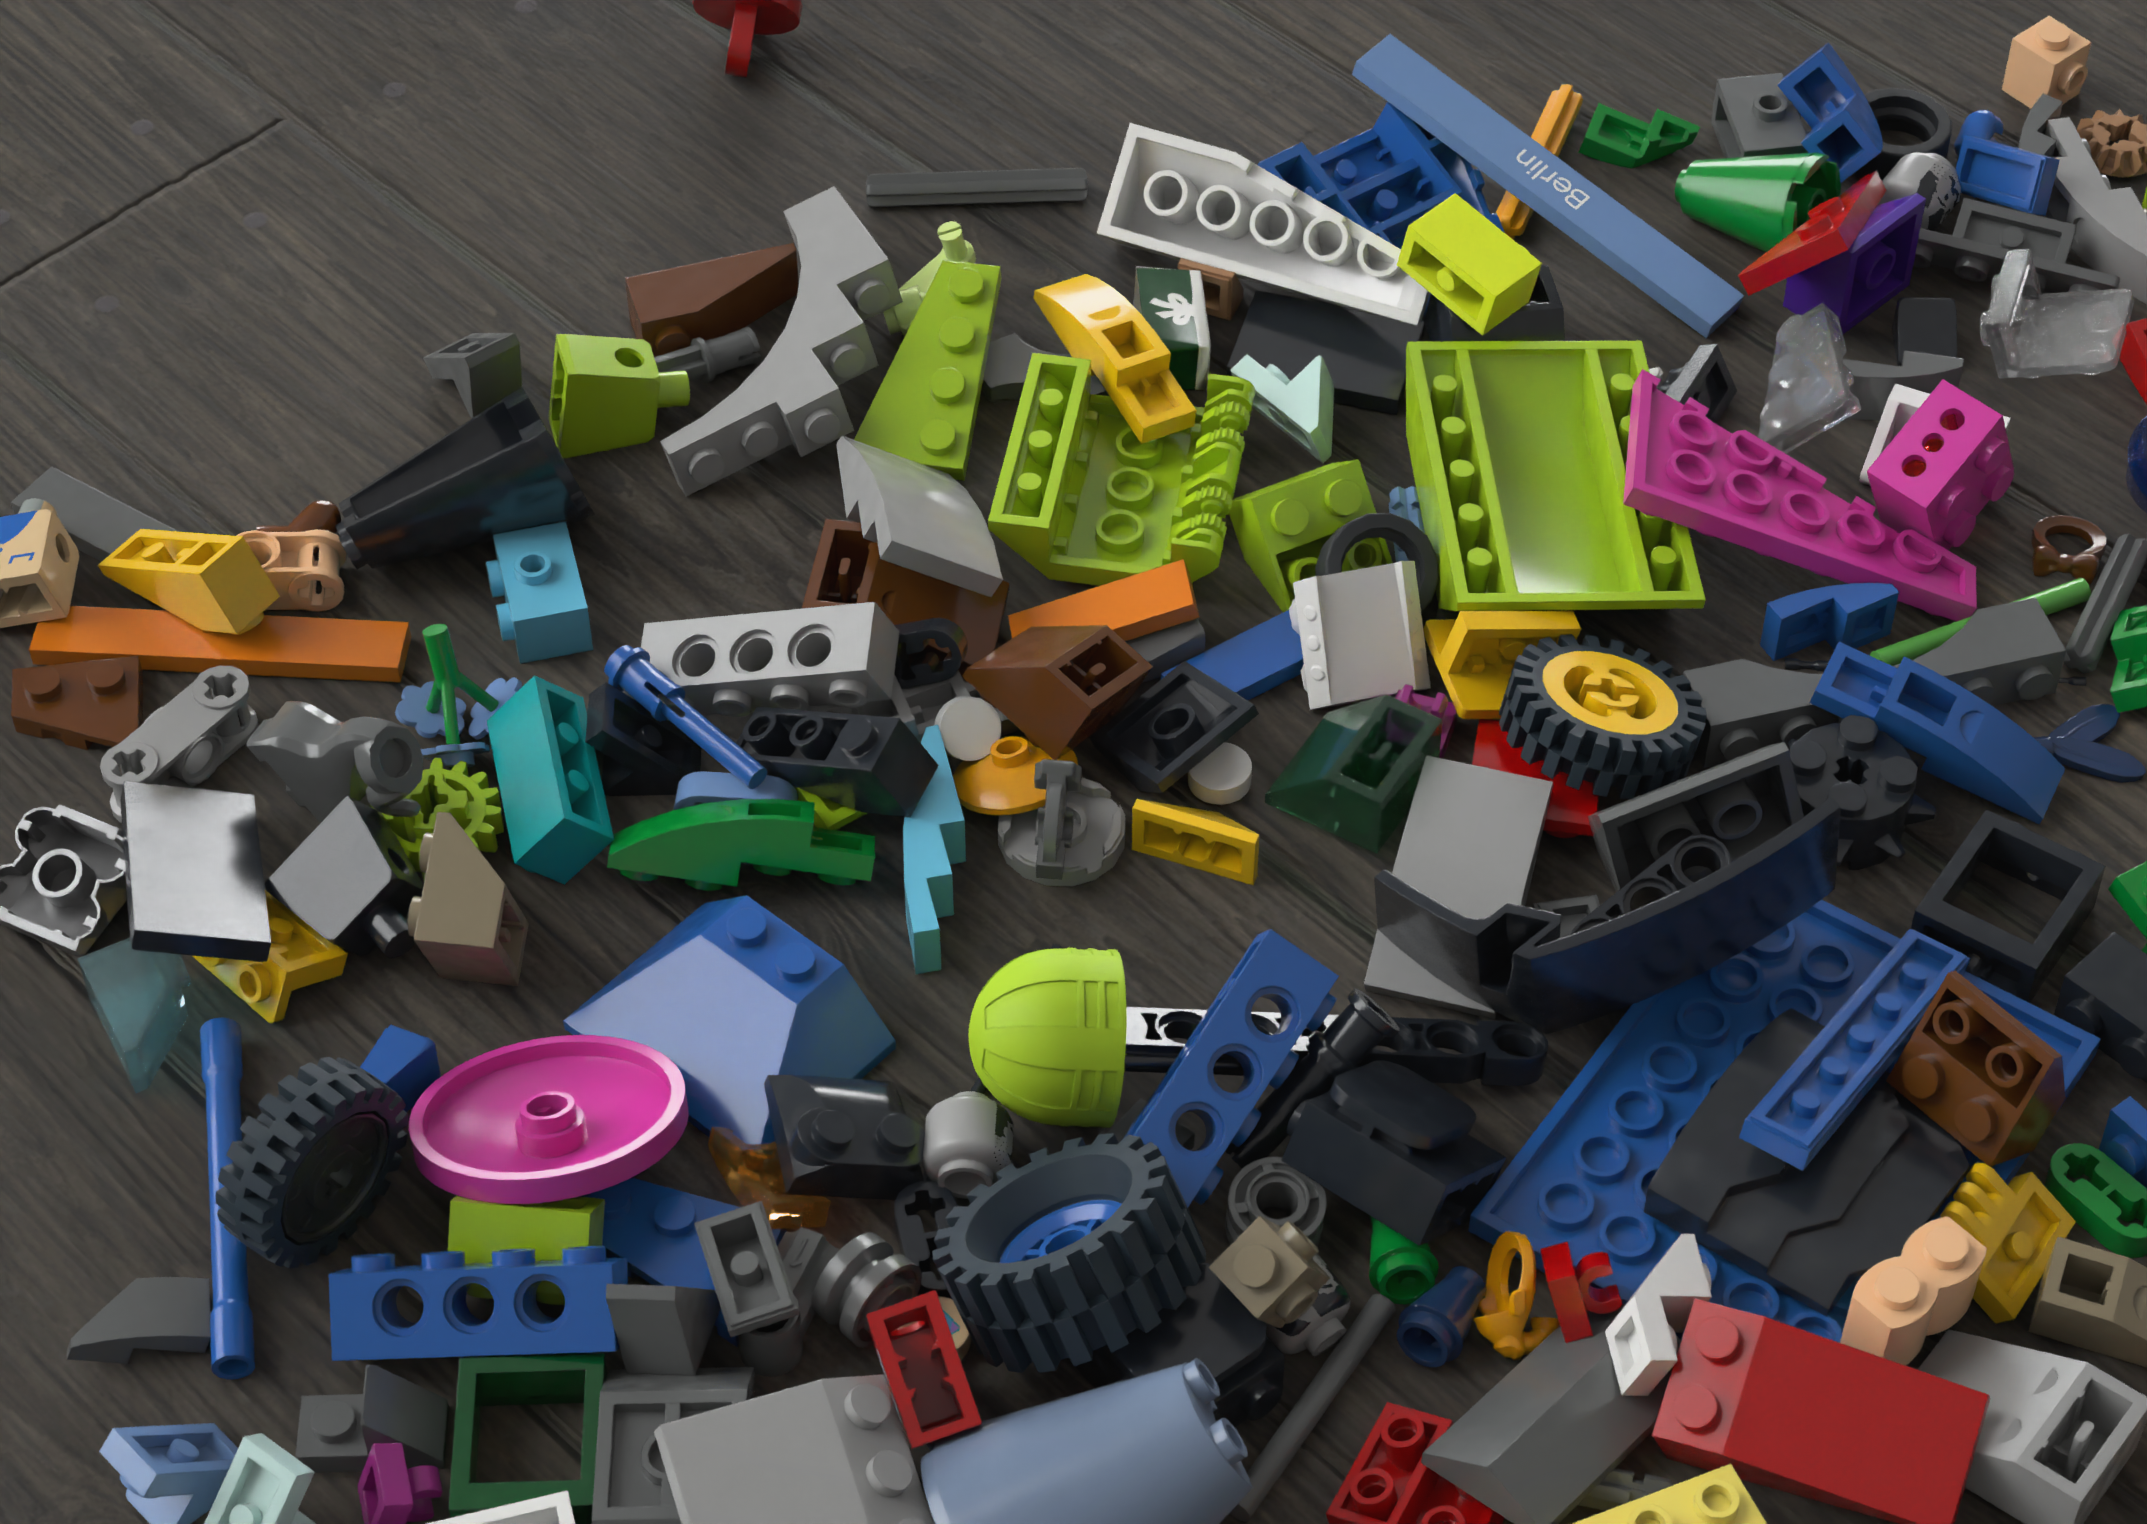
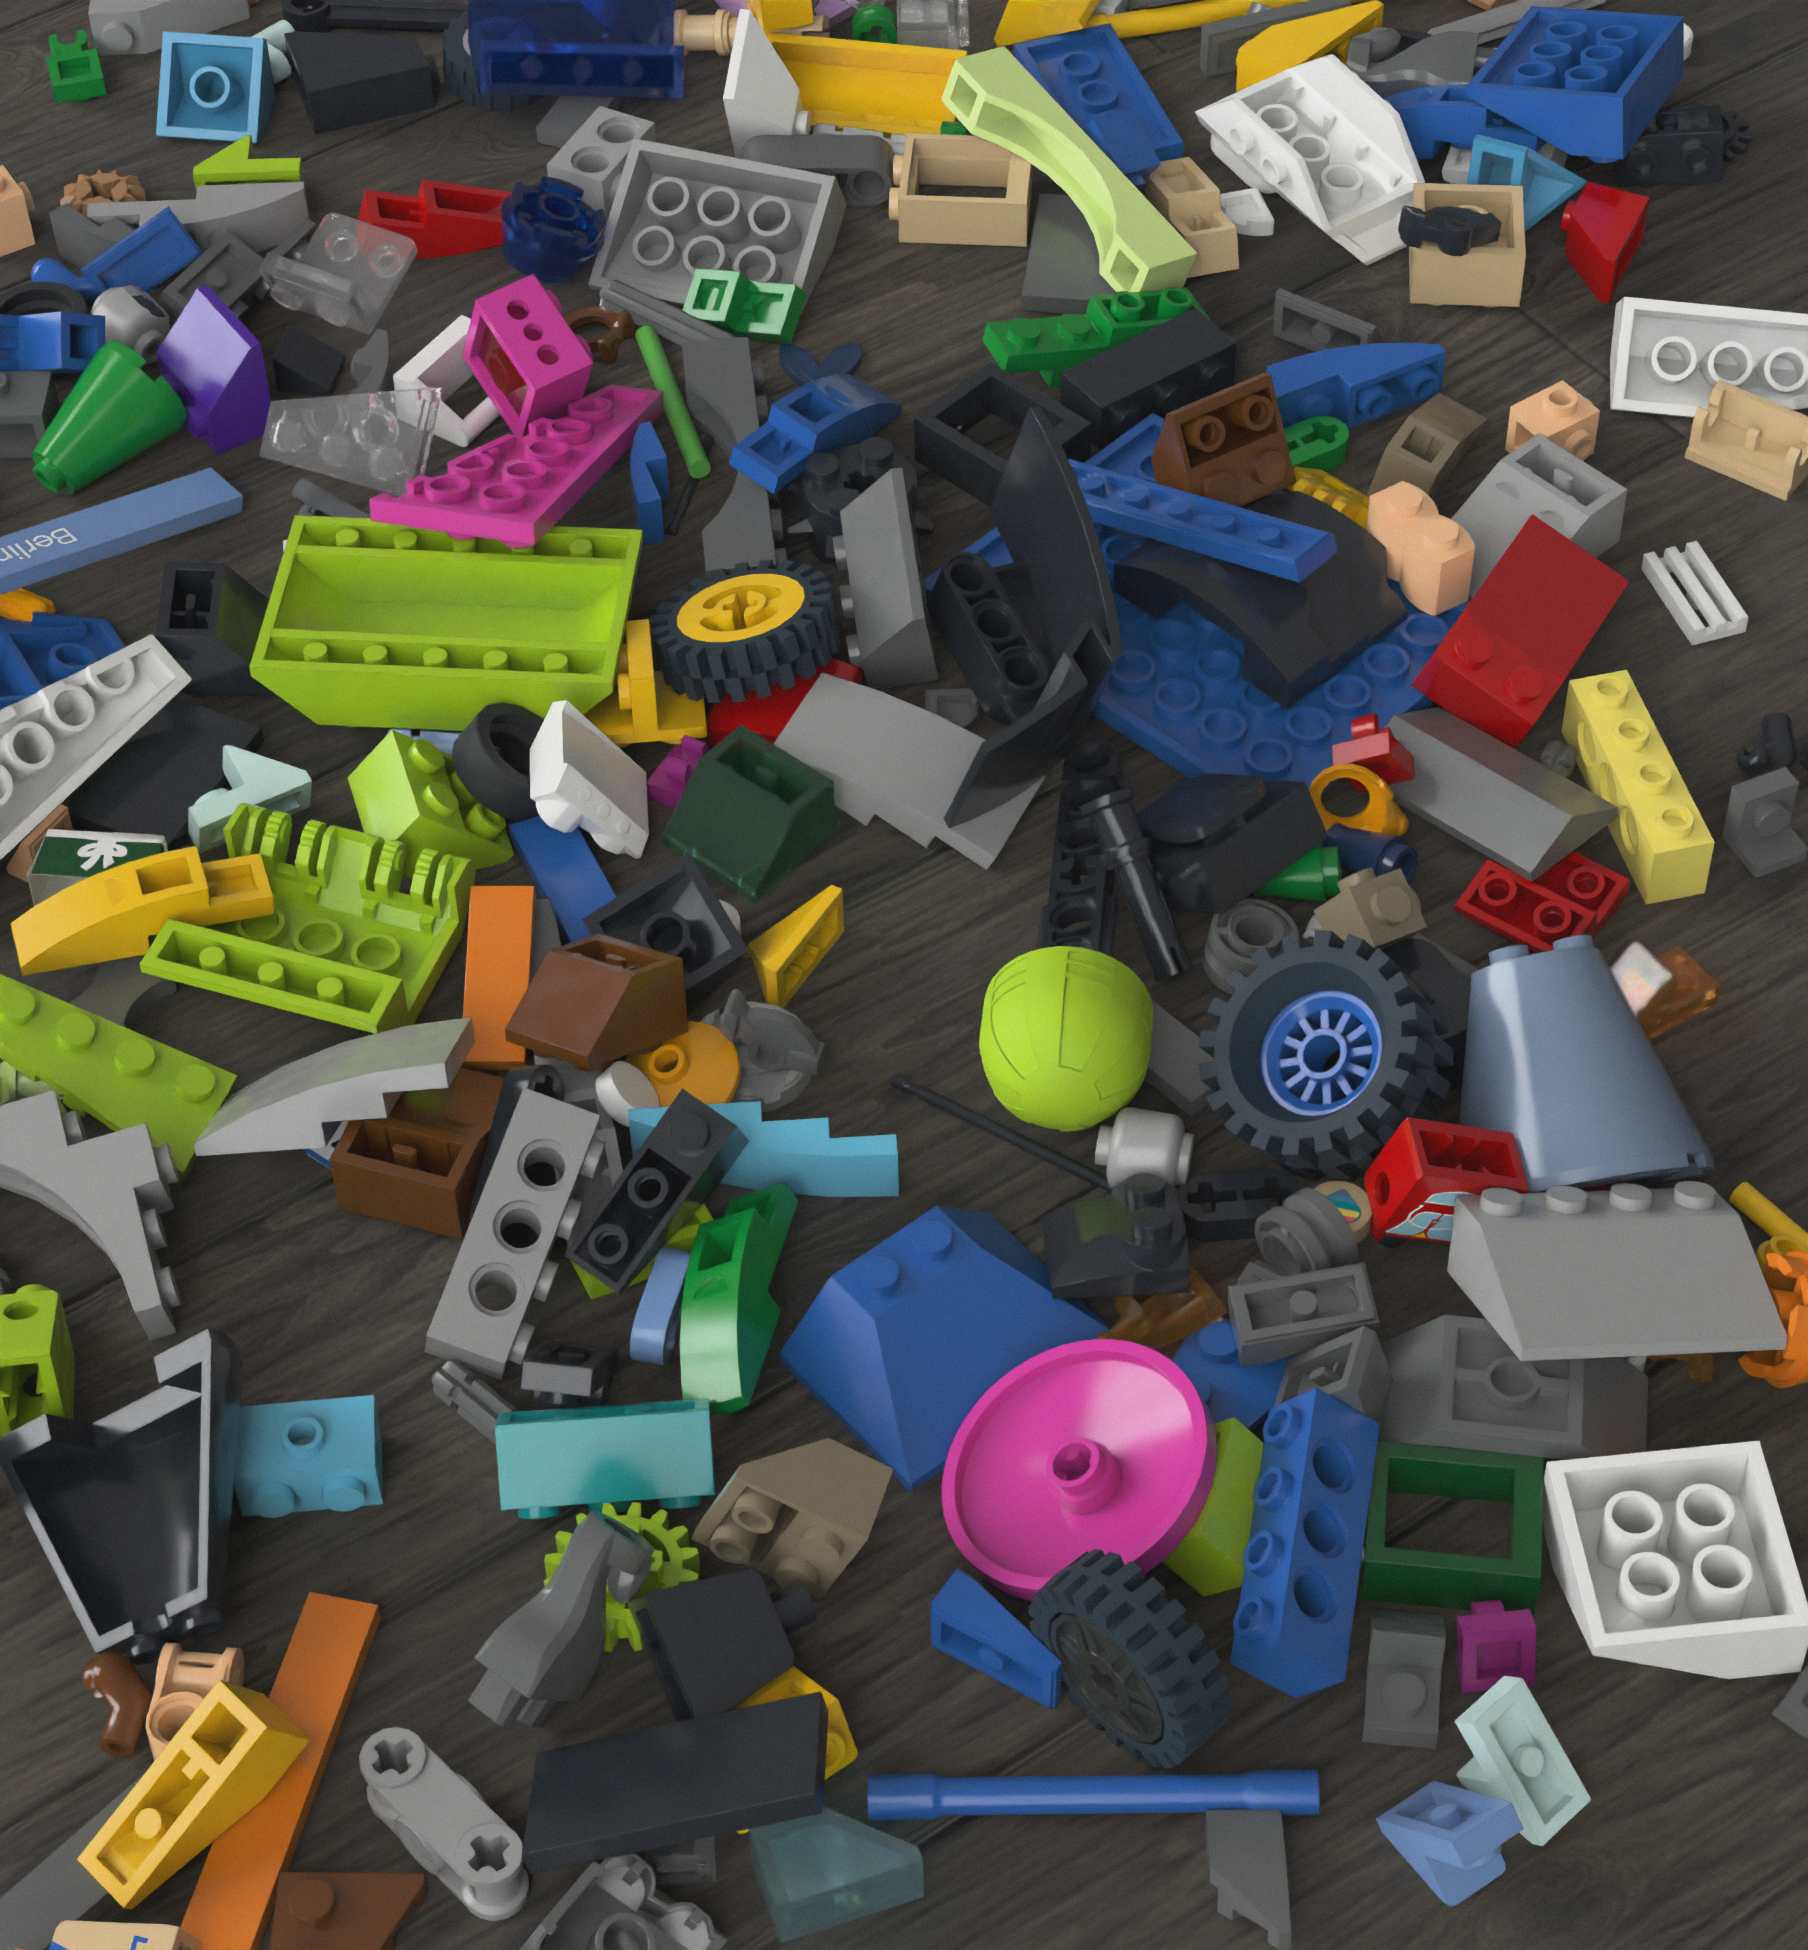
camera: 80 degrees left, 0 degrees up
plant [395,624,522,770] -> none
blue pin [604,645,767,789] -> none
blue brick [1122,929,1339,1208] -> none
neon yellow brick [1397,193,1542,336] -> none
white slope [1605,1234,1712,1396] -> none
red wing [1738,171,1887,296] -> none

